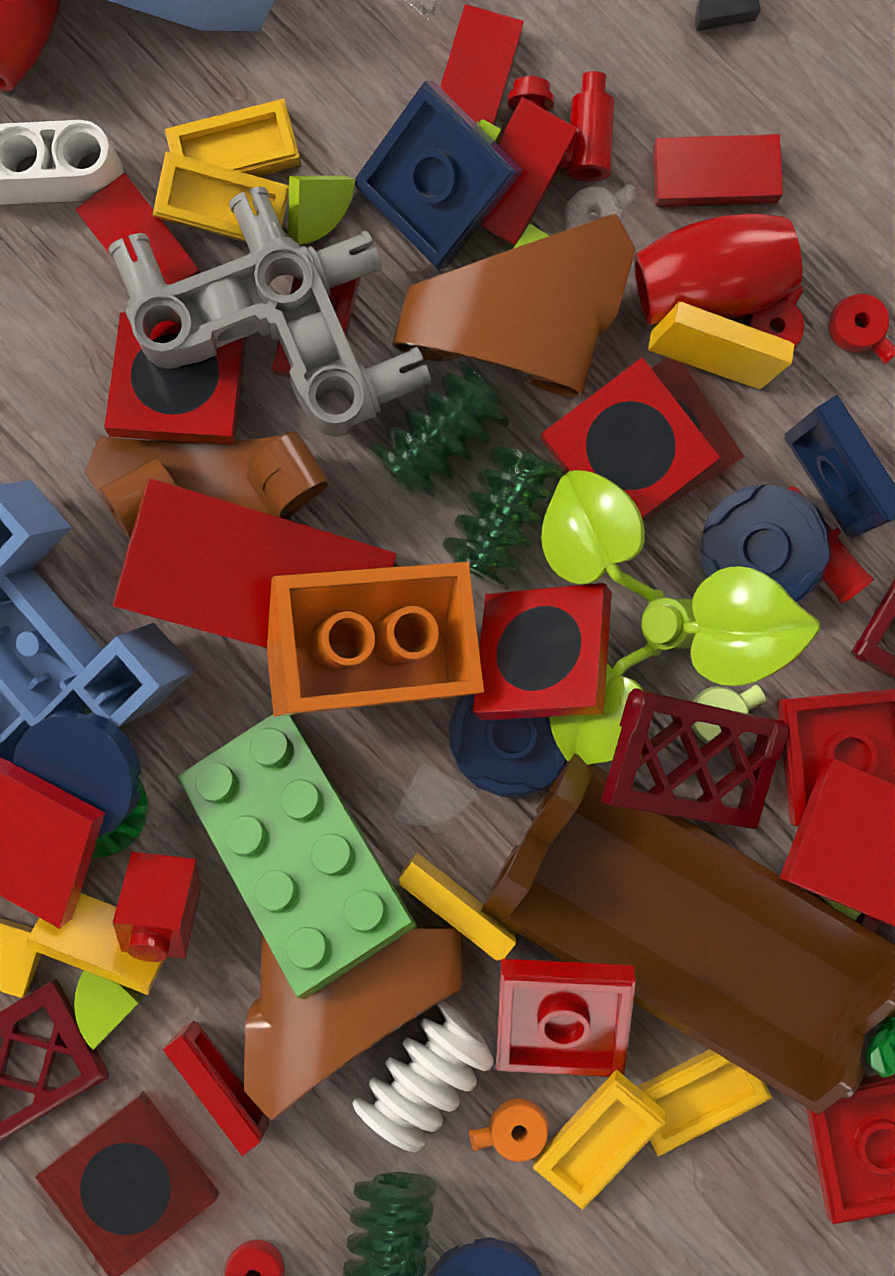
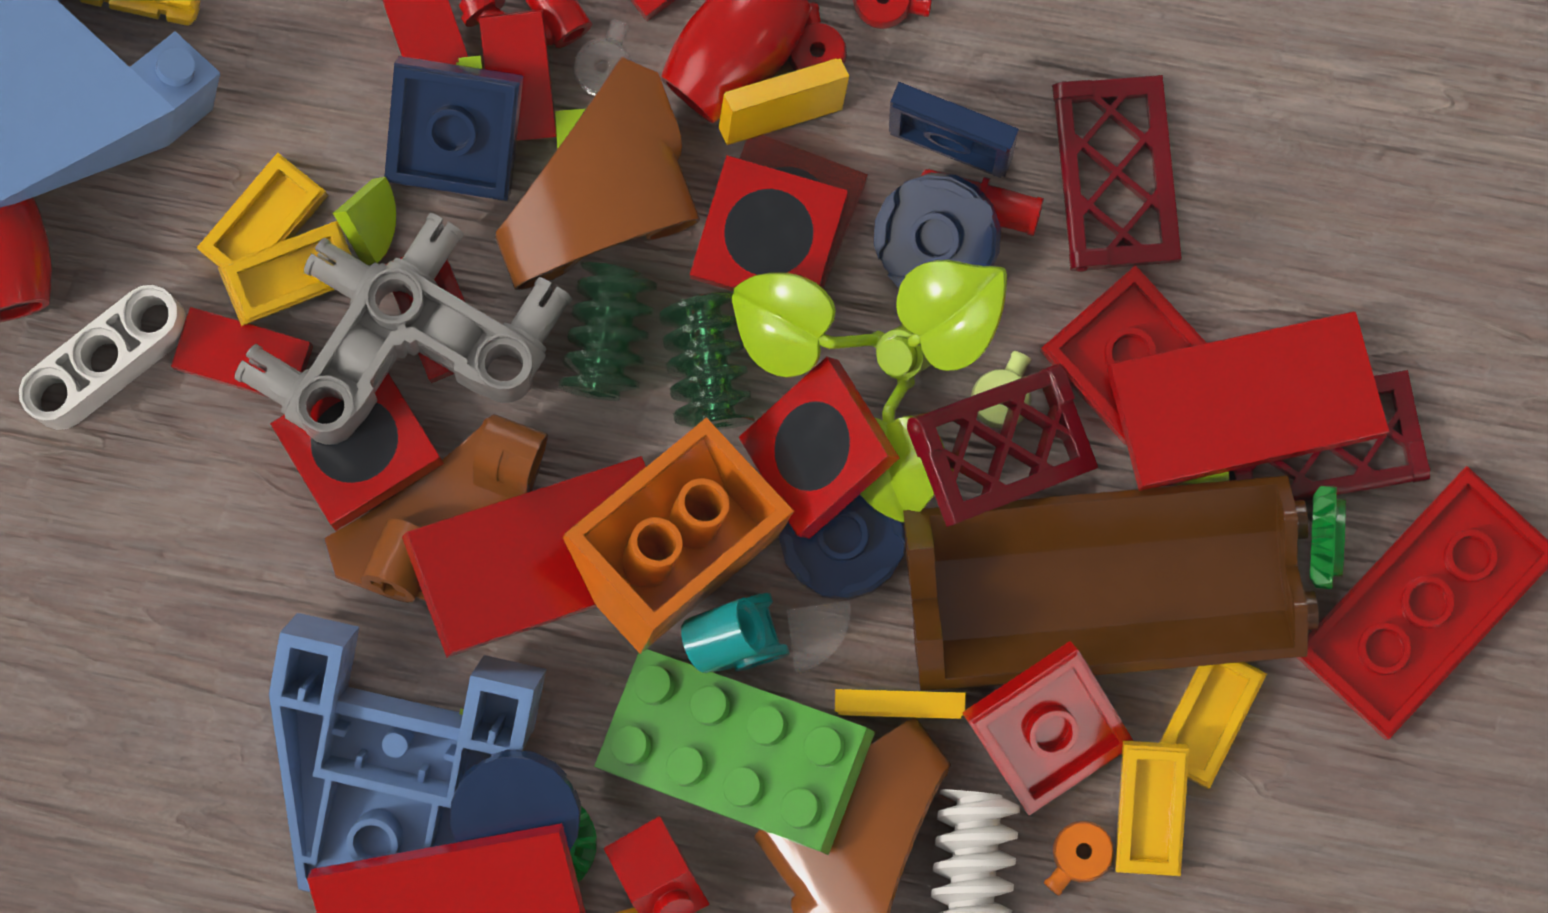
camera: 30 degrees left, 5 degrees down
none -> teal piece [681,593,790,673]

